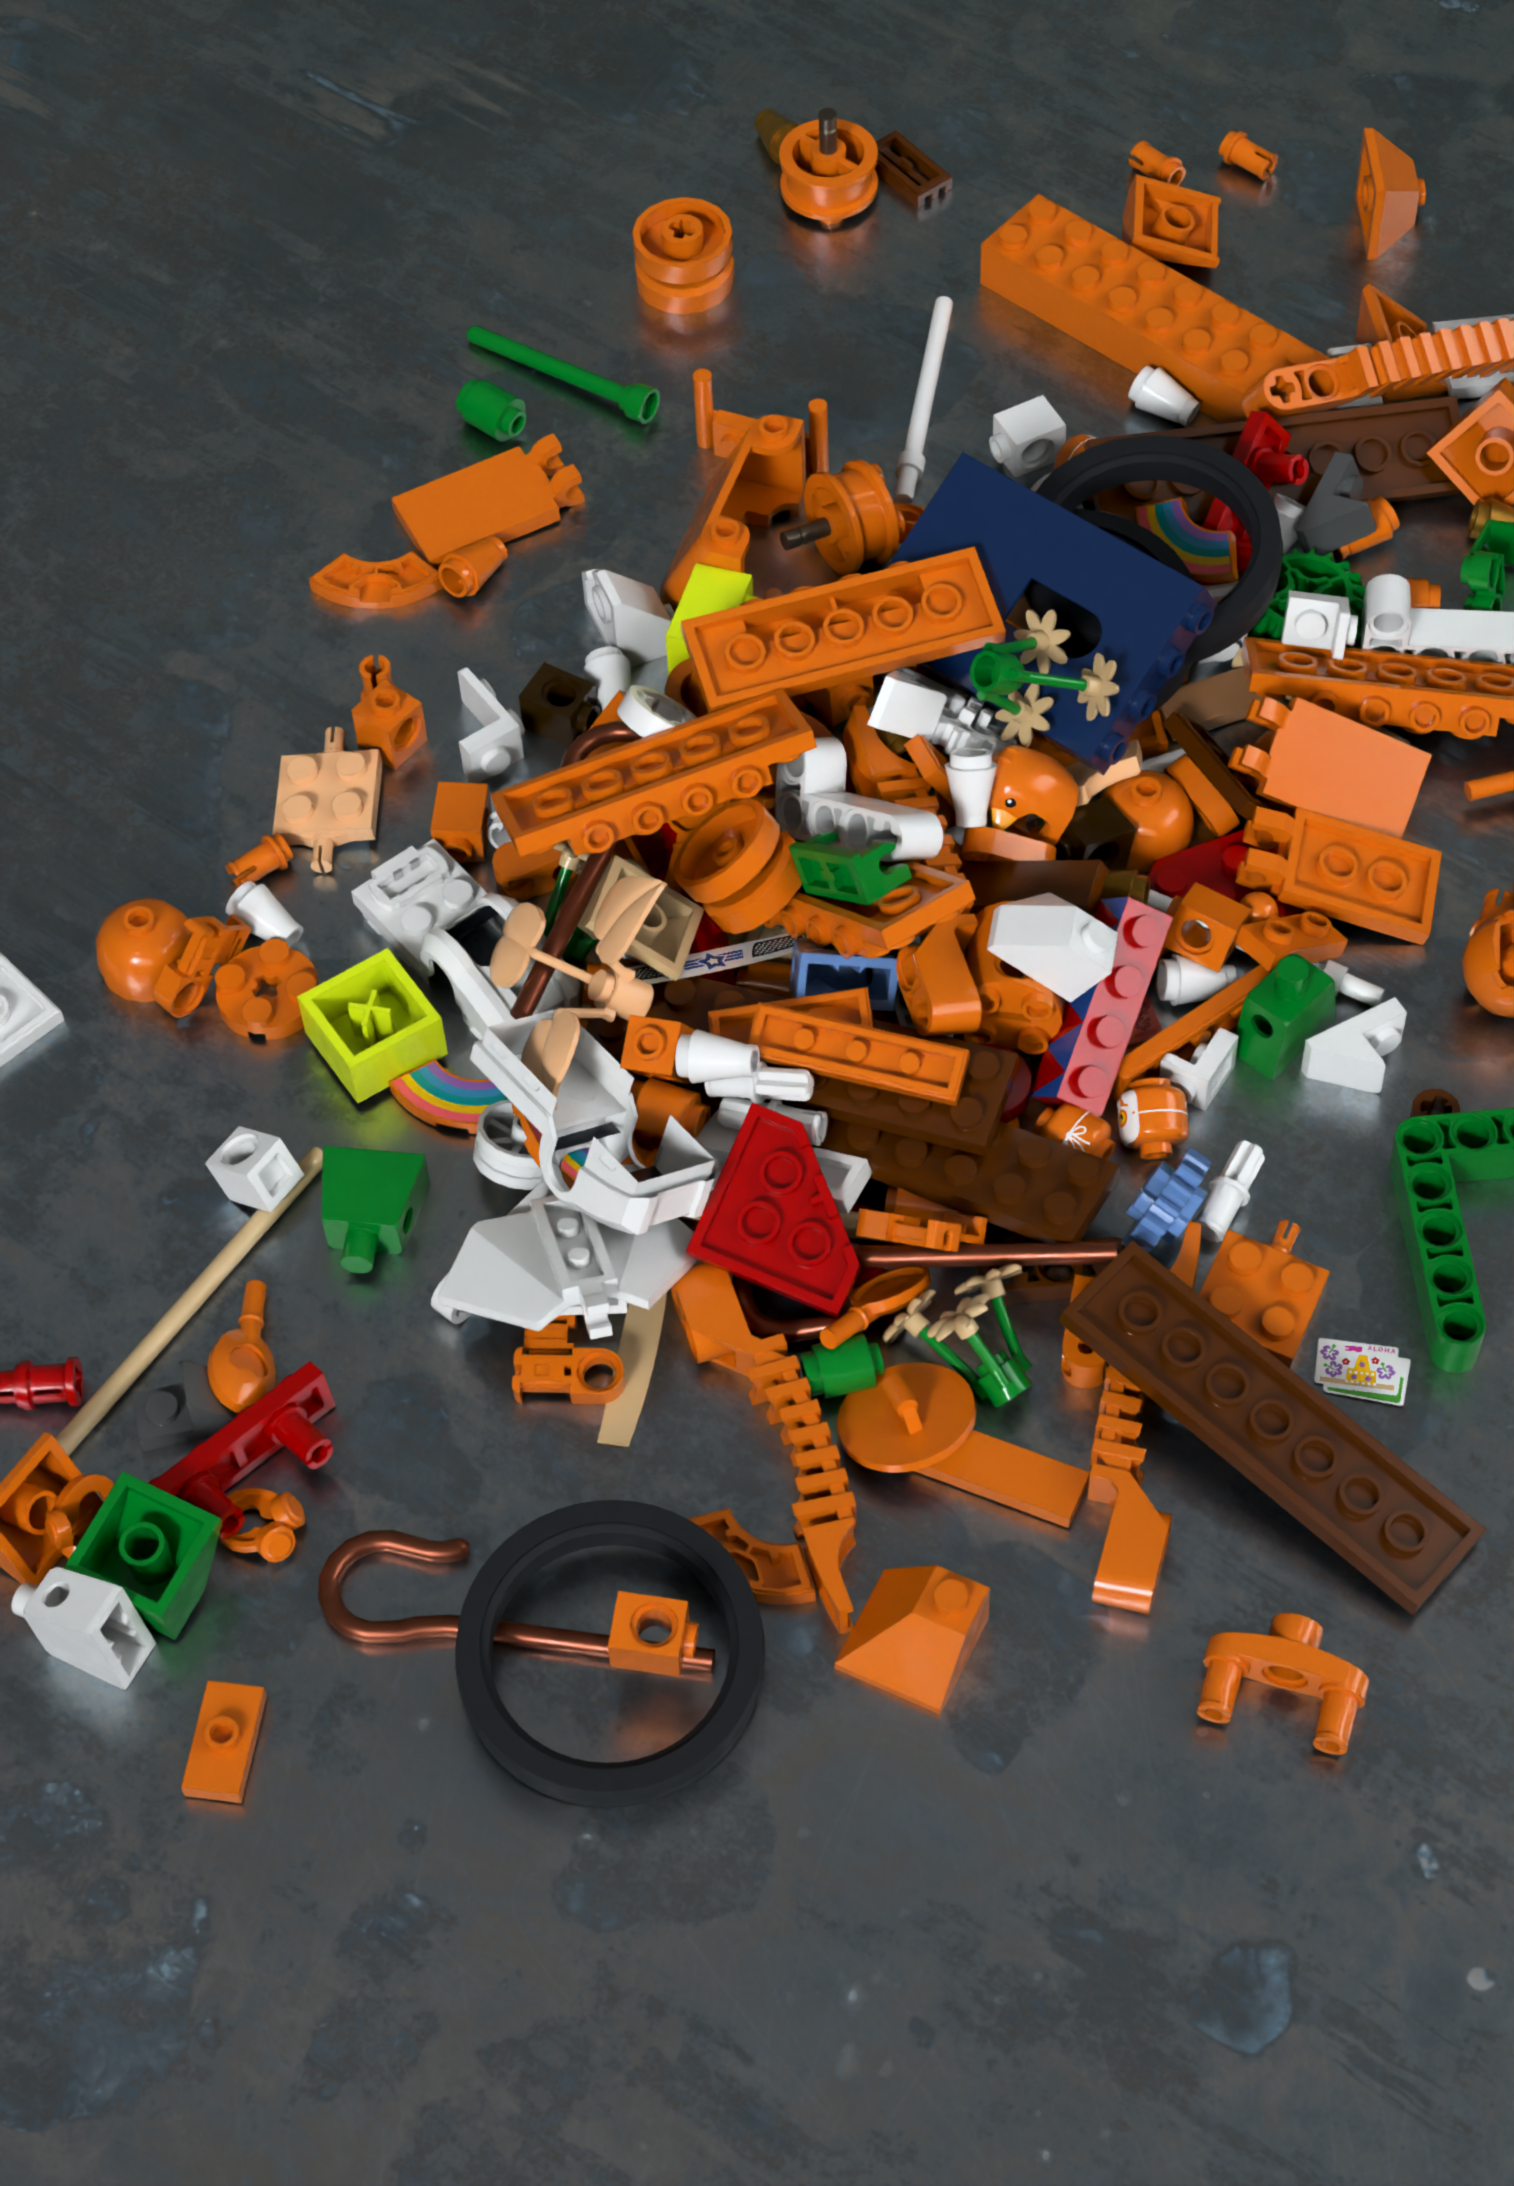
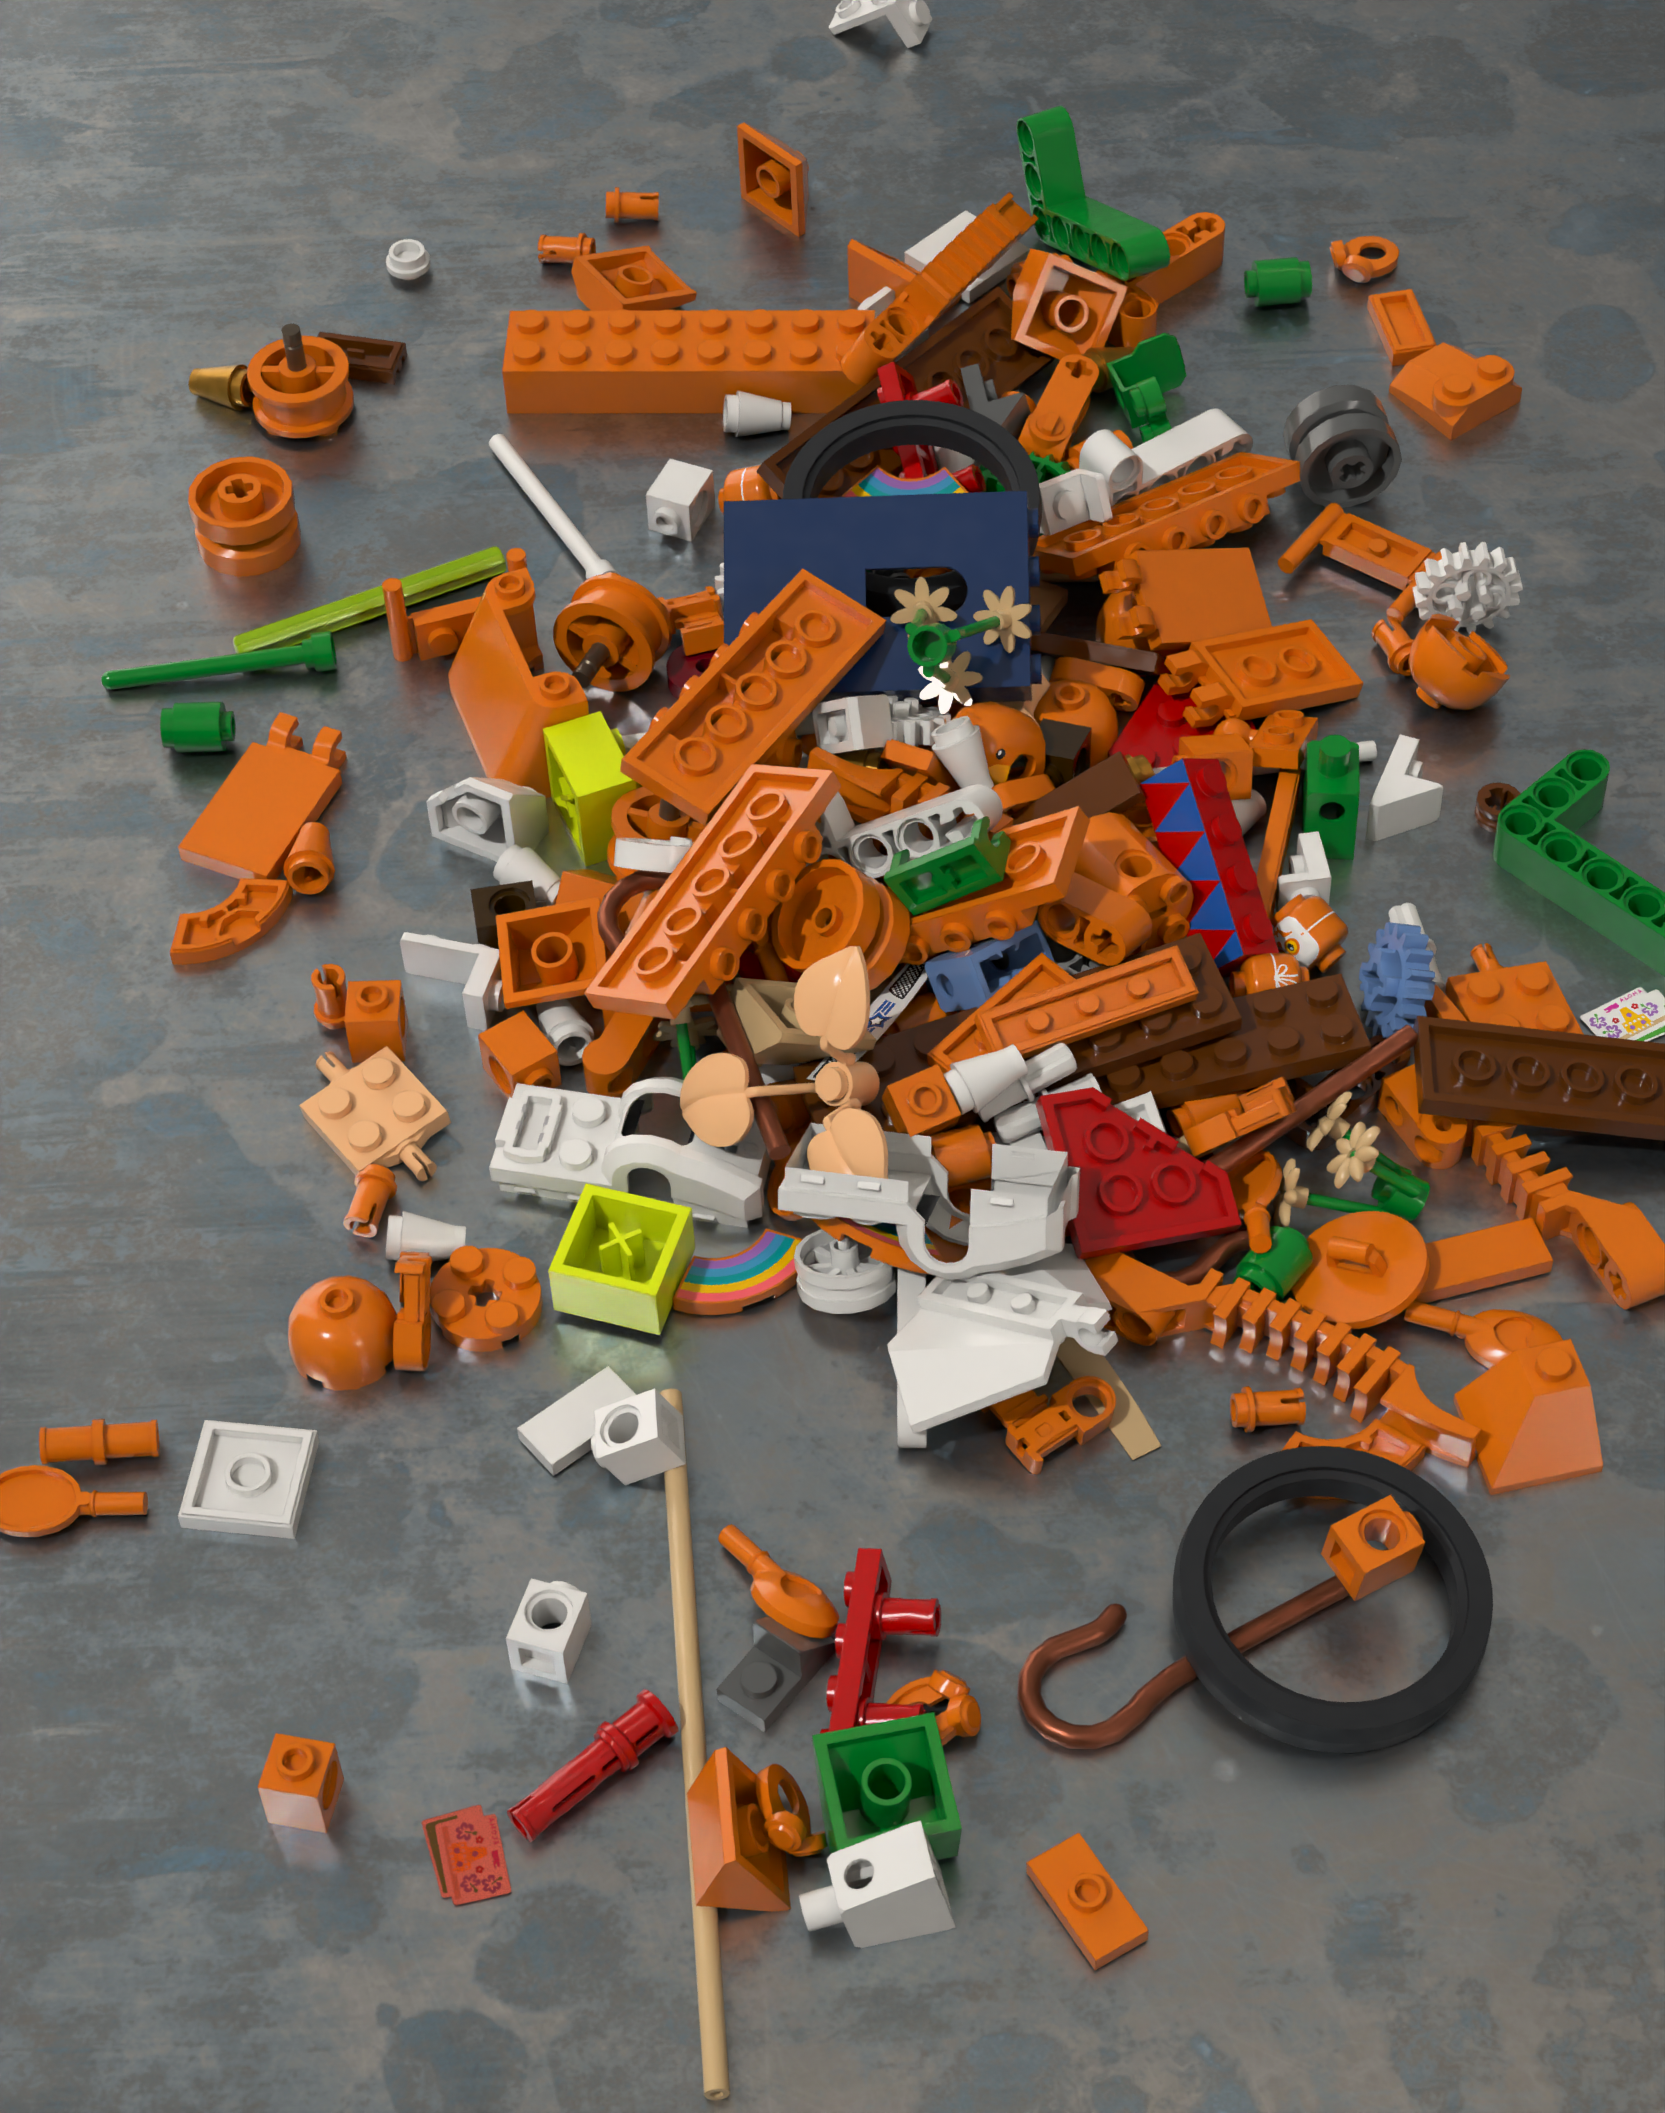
camera: 40 degrees left, 5 degrees down
green torso [322,1146,430,1273] -> none
white slope [987,892,1118,1003] -> none
none -> lime axle [233,546,506,653]
none -> white plate [386,239,431,280]
none -> orange slope [496,897,608,1009]
none -> white brick [506,1578,592,1684]
none -> white tile [517,1366,636,1476]
none -> orange piece [1018,354,1099,463]
none -> orange pin [1230,1386,1306,1433]
none -> orange piece [1404,1300,1563,1369]

